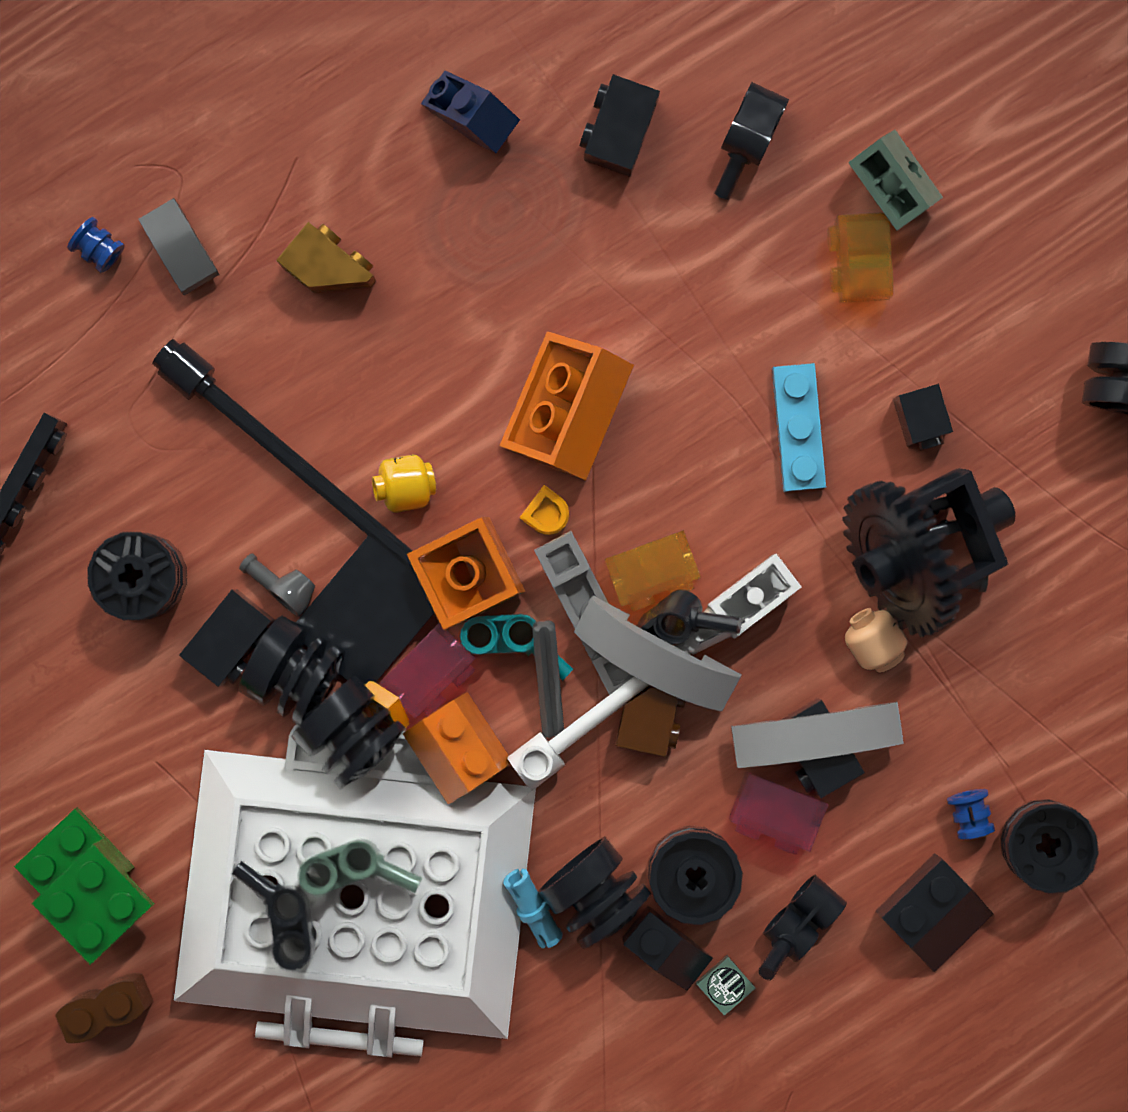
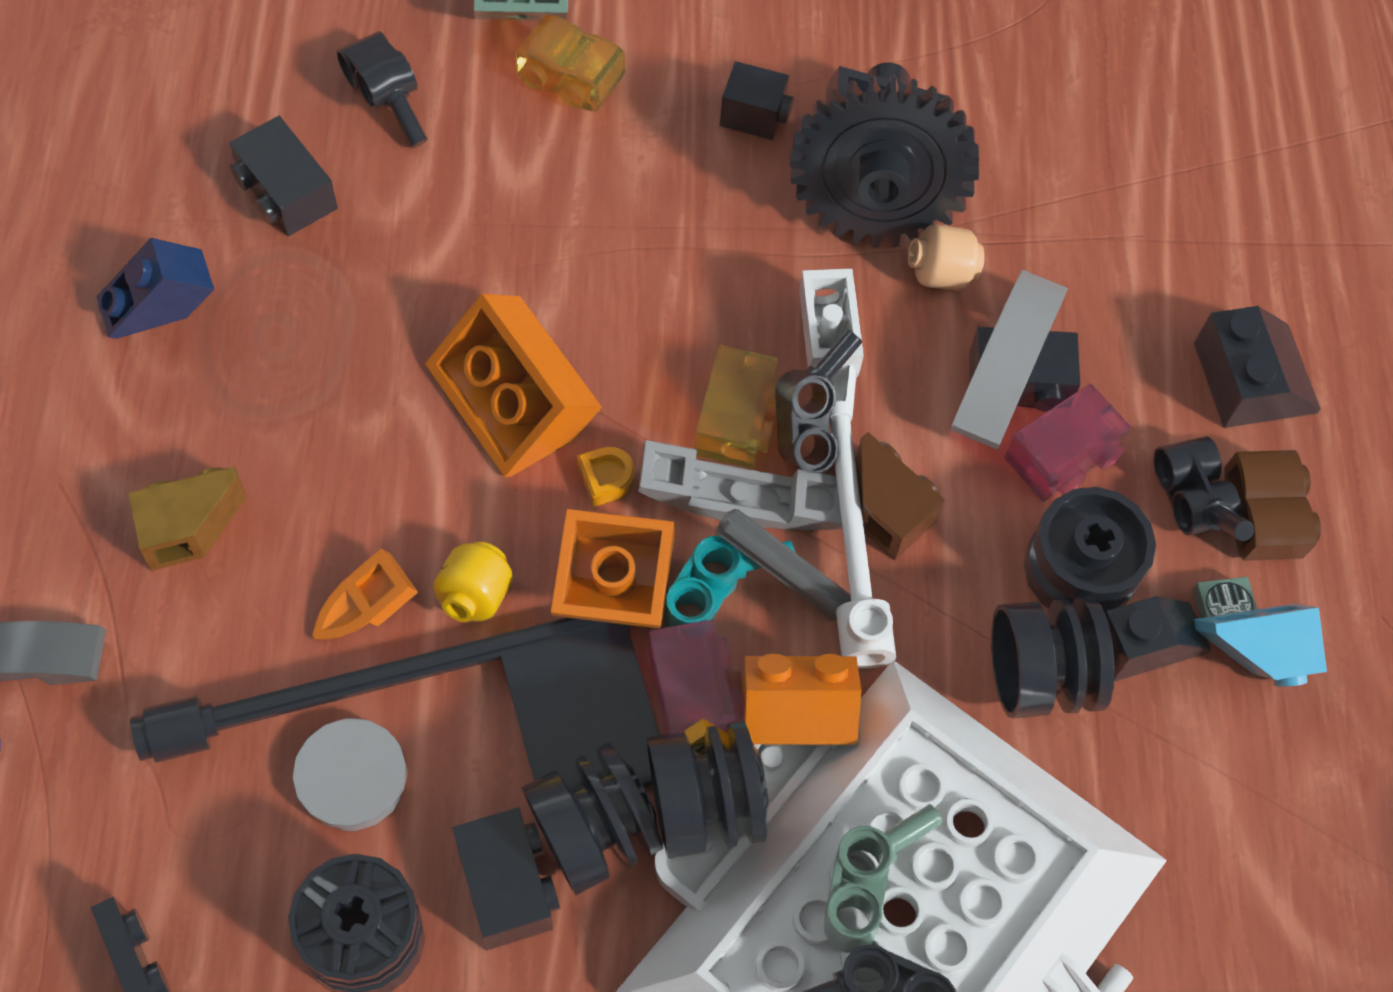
camera: 60 degrees left, 25 degrees down
dark grey bar [239,553,315,617] -> none
medium azure pin [503,868,563,948] -> none
light grey slope [574,596,742,712] -> none
medium azure plate [772,363,826,492] -> none
blue bush [947,789,995,839] -> none
black wheel [1000,799,1099,893] -> none
none -> light grey tile [293,718,408,831]
none -> orange plate [312,548,418,640]
none -> medium azure slope [1194,603,1327,687]
none -> reddish brown brick [1224,450,1321,561]

